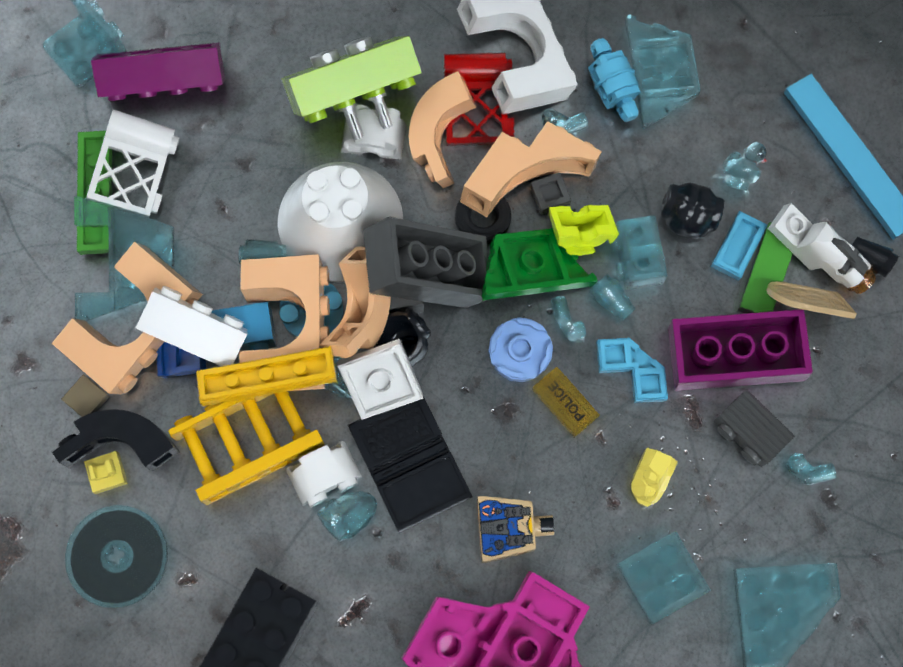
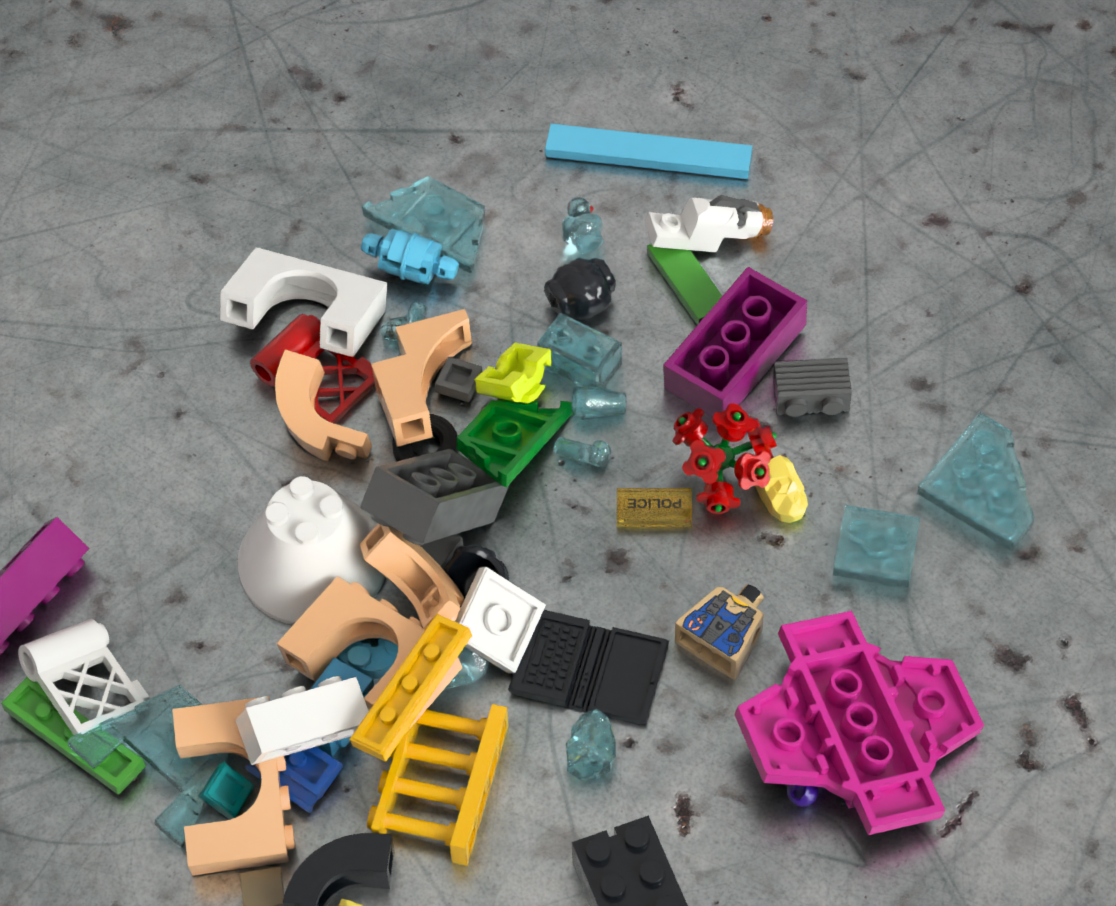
camera: 45 degrees left, 20 degrees down
clear light blue brick [238,239,287,264] -> none
lime piece [281,36,422,140] -> none
white cylinder [286,441,362,507] -> none
white cylinder [341,104,406,160] -> none
light blue tile [488,317,553,382] -> none
medium azure tile [596,338,668,403] -> none
medium azure tile [710,211,768,281] -> none
tan window [766,281,857,319] -> none
clear light blue arm [787,453,836,485] -> none
black cone [852,237,900,278] -> none
none -> teal tile [198,762,255,820]
none -> red plant [672,403,777,514]

